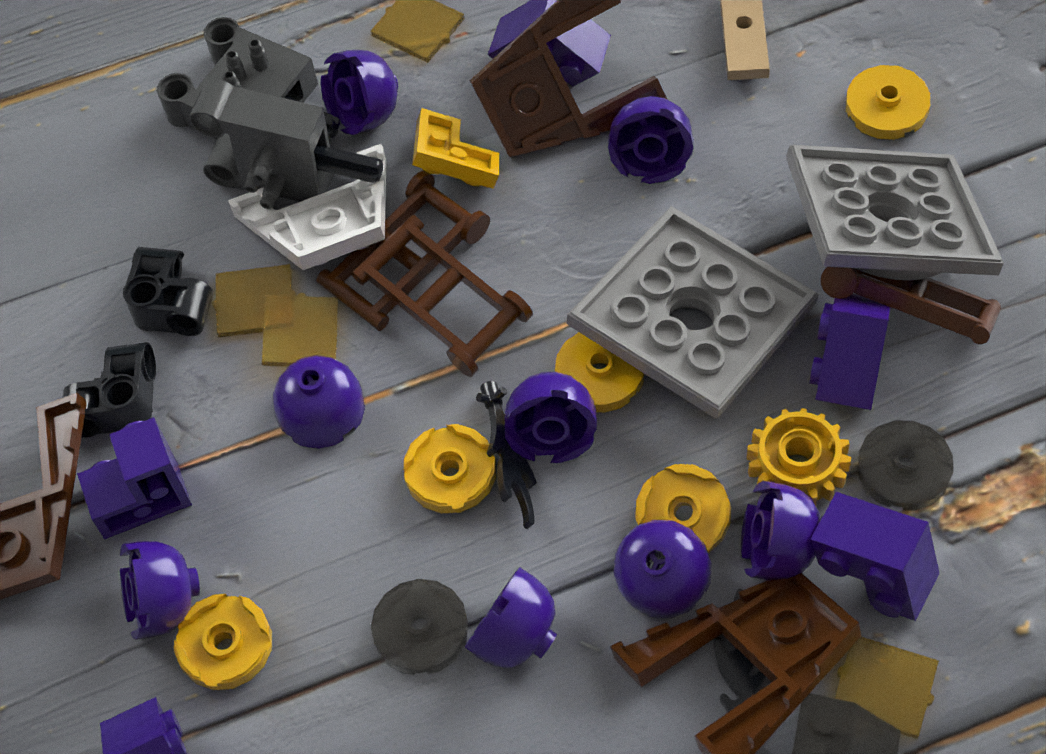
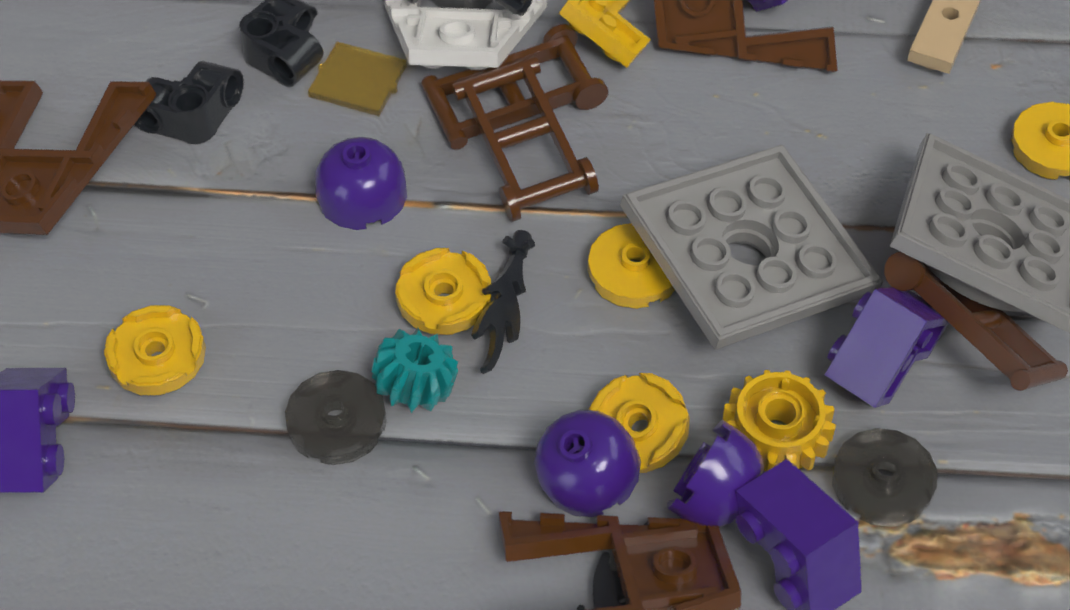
camera: 20 degrees right, 5 degrees down
dark purple brick [77,417,192,540] -> none
dark purple cylinder [120,541,200,640] -> none
clear yellow piece [262,292,338,367] -> none
dark purple cylinder [465,567,557,668] -> none
dark purple cylinder [505,372,597,463] -> none
dark purple cylinder [608,96,694,184] -> none
none -> teal gear [371,327,458,413]

